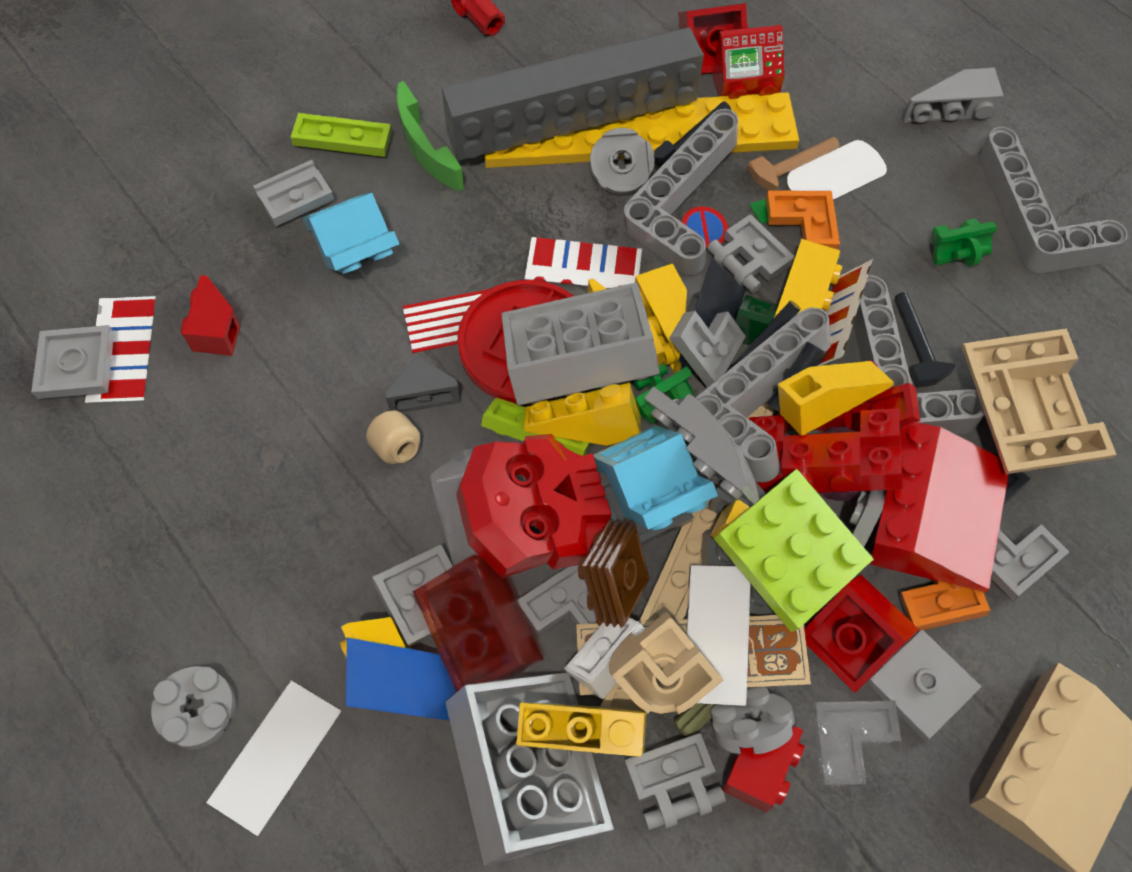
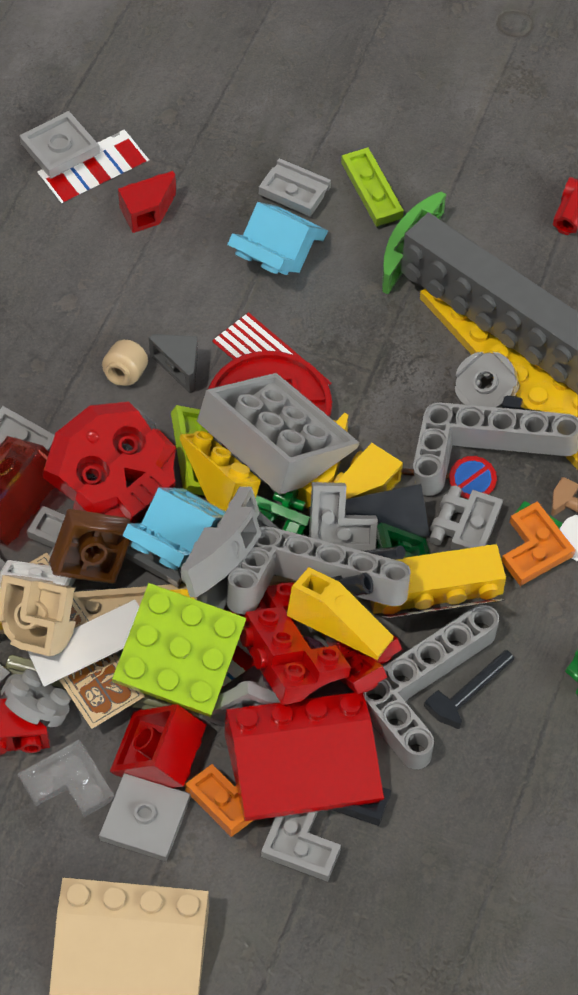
camera: 60 degrees right, 5 degrees down
sticker [525,237,642,288] -> none
tan slope [962,328,1116,474] -> none

